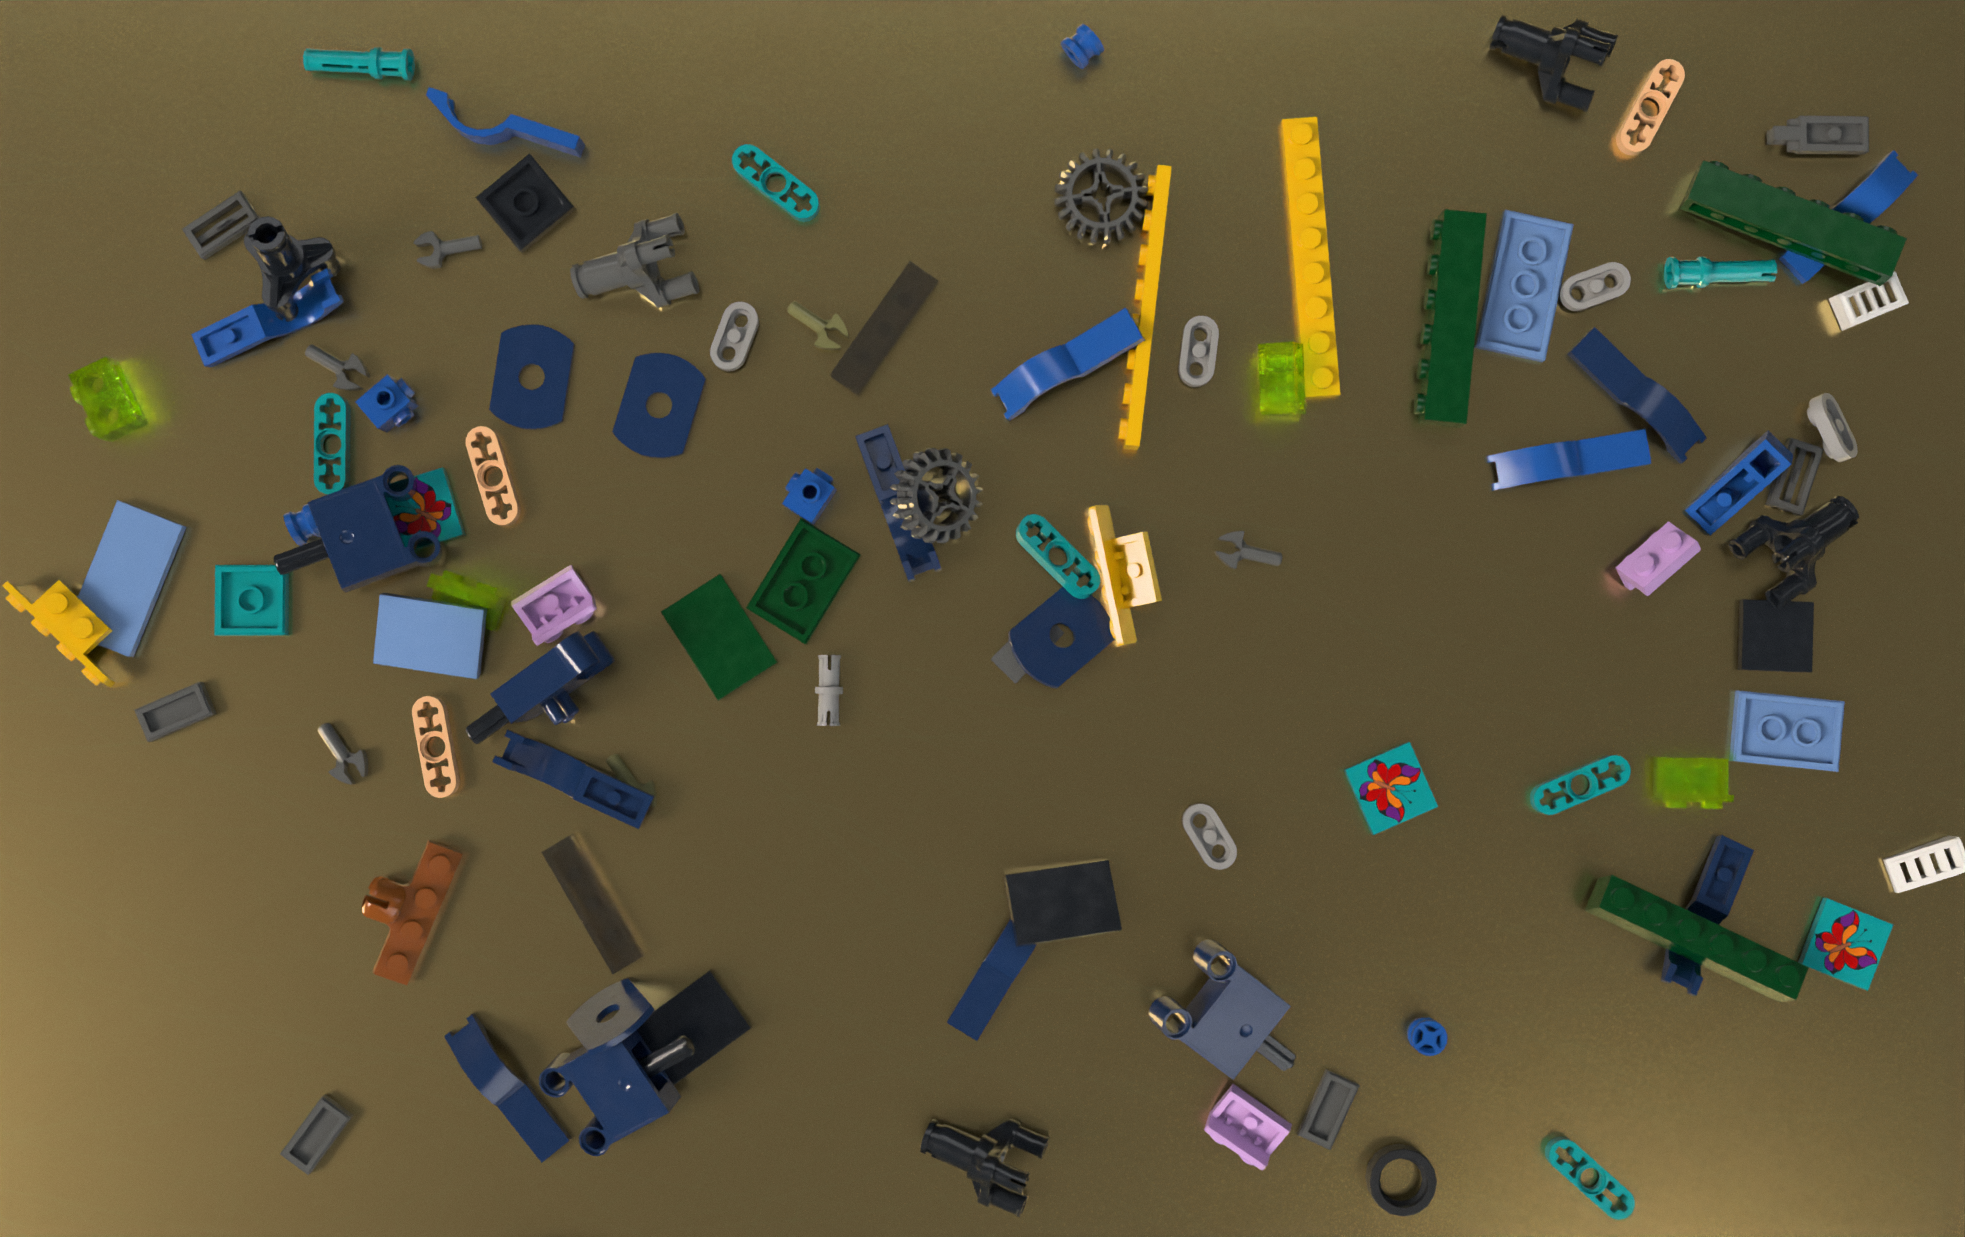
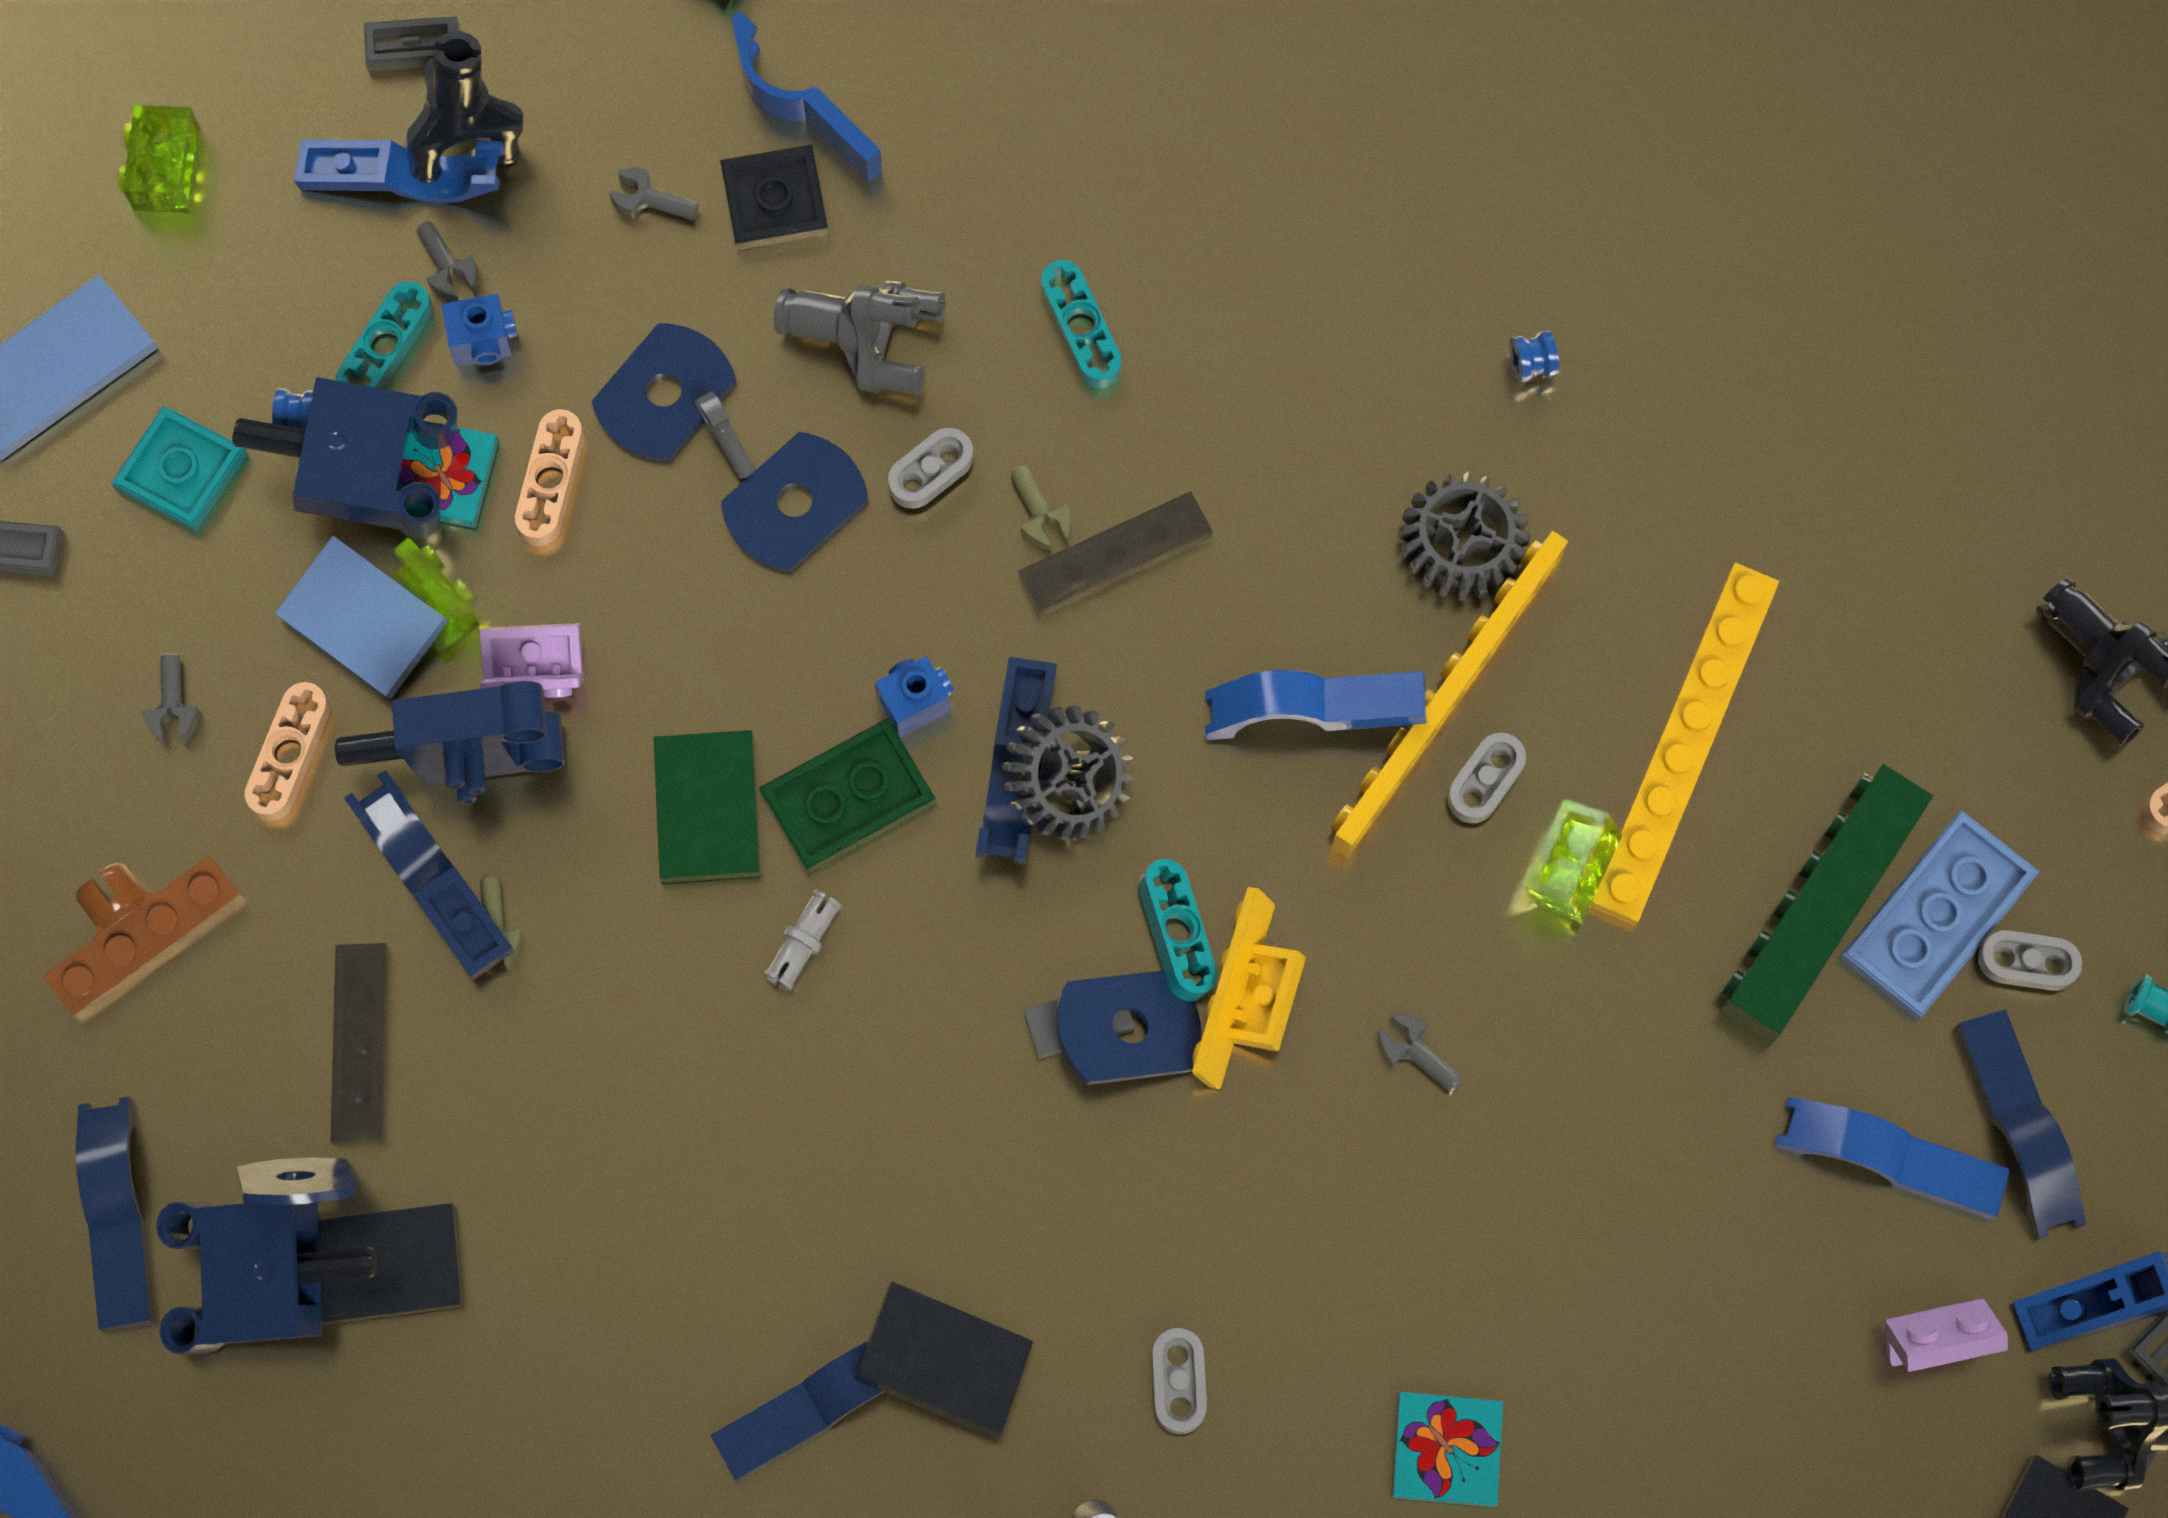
camera: 25 degrees right, 15 degrees down
none -> dark grey bar [694,391,755,479]

